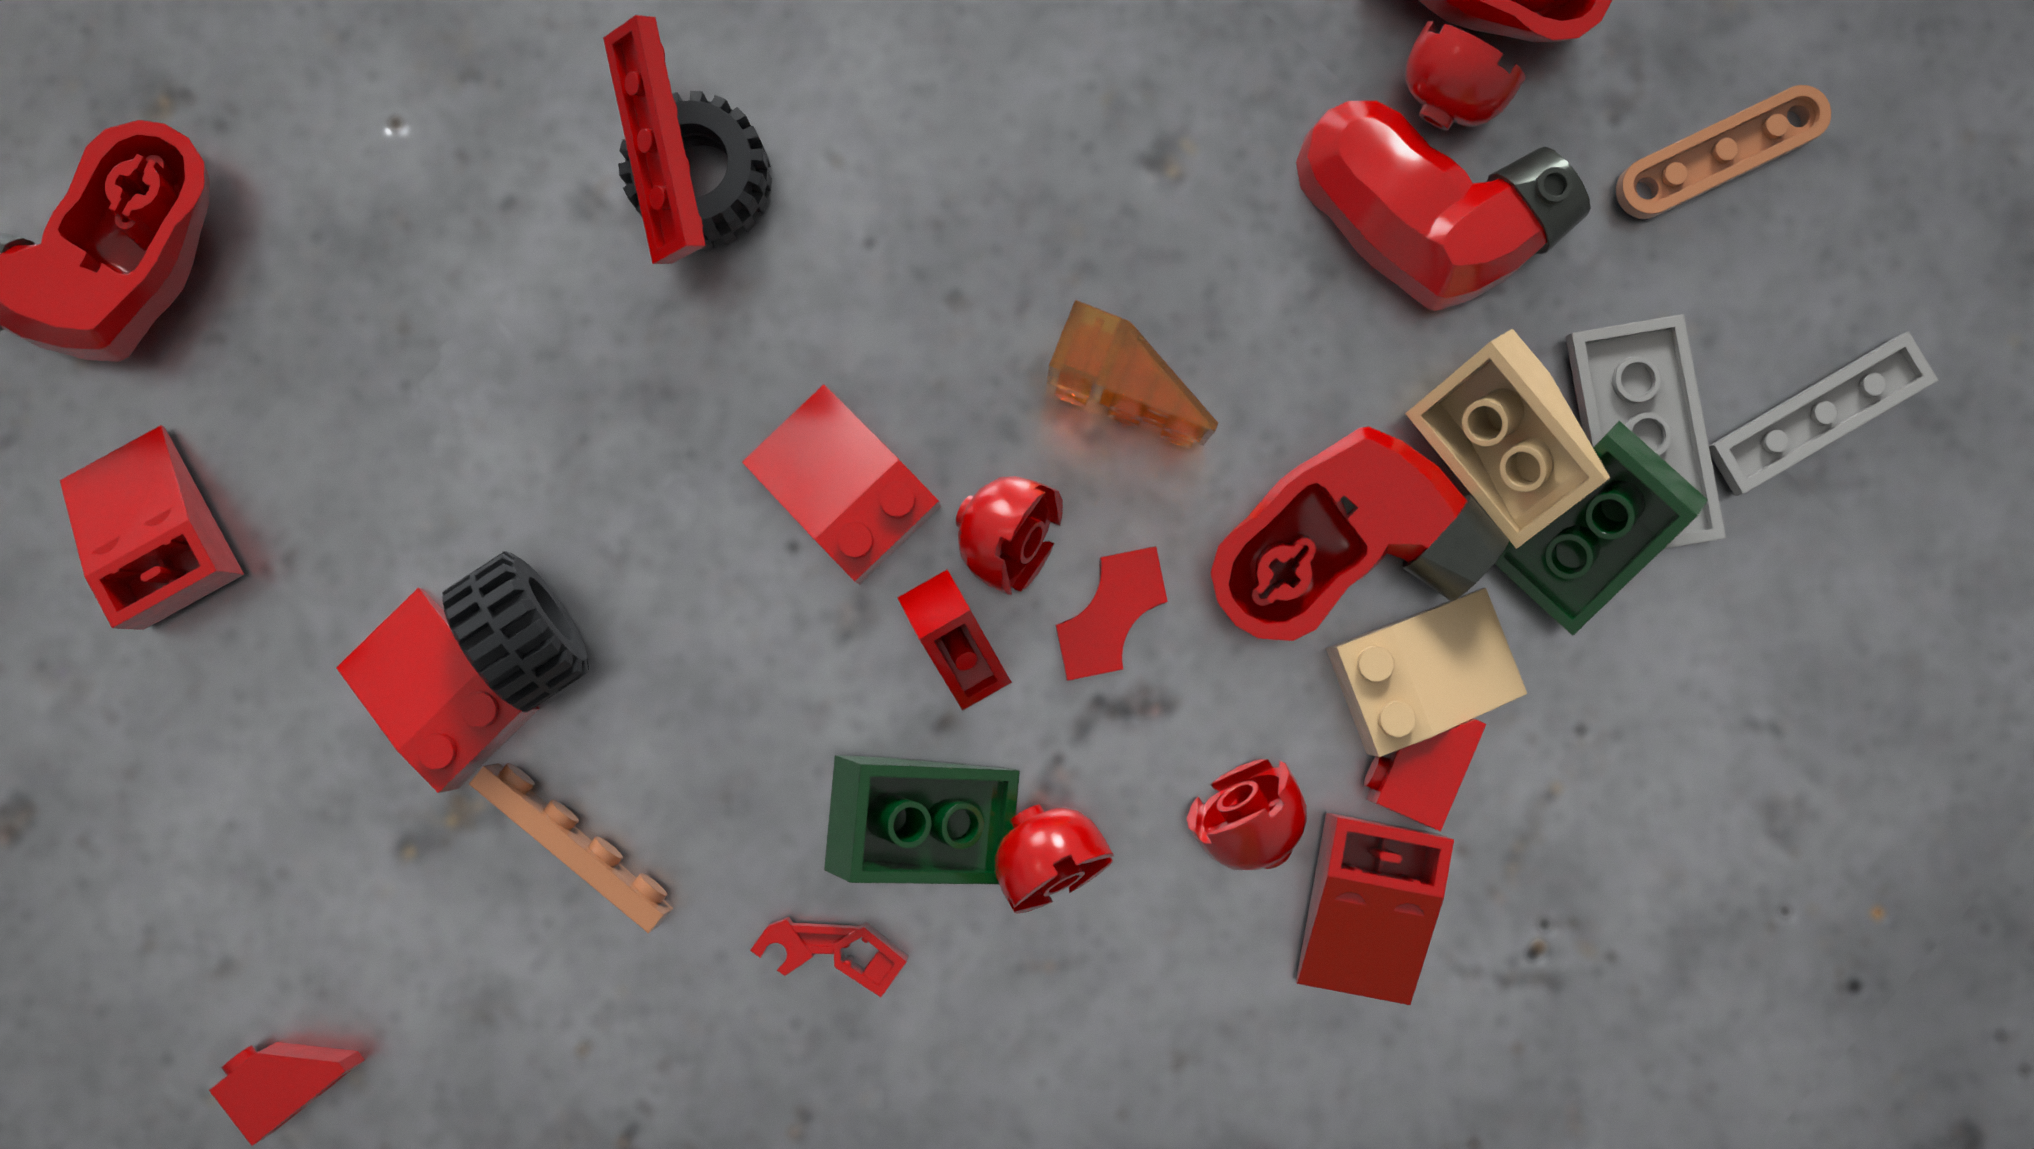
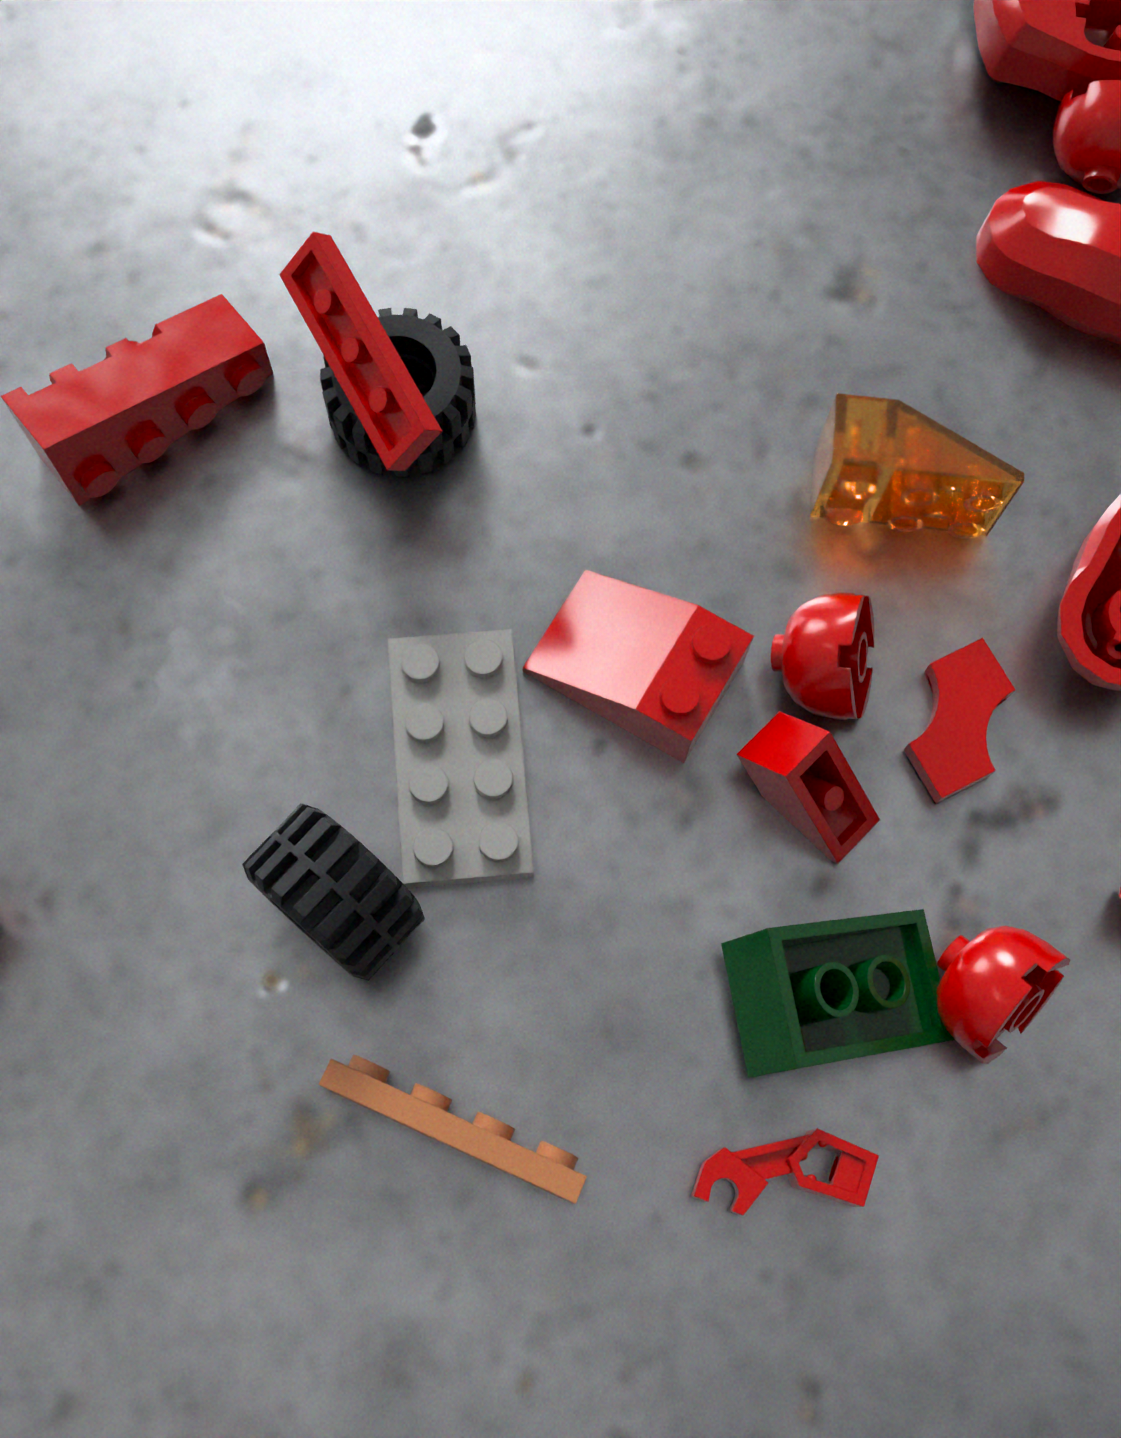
camera: 15 degrees left, 15 degrees down
red slope [336,587,540,793] -> none
none -> red wedge [1,294,273,506]
none -> light grey plate [388,629,534,889]

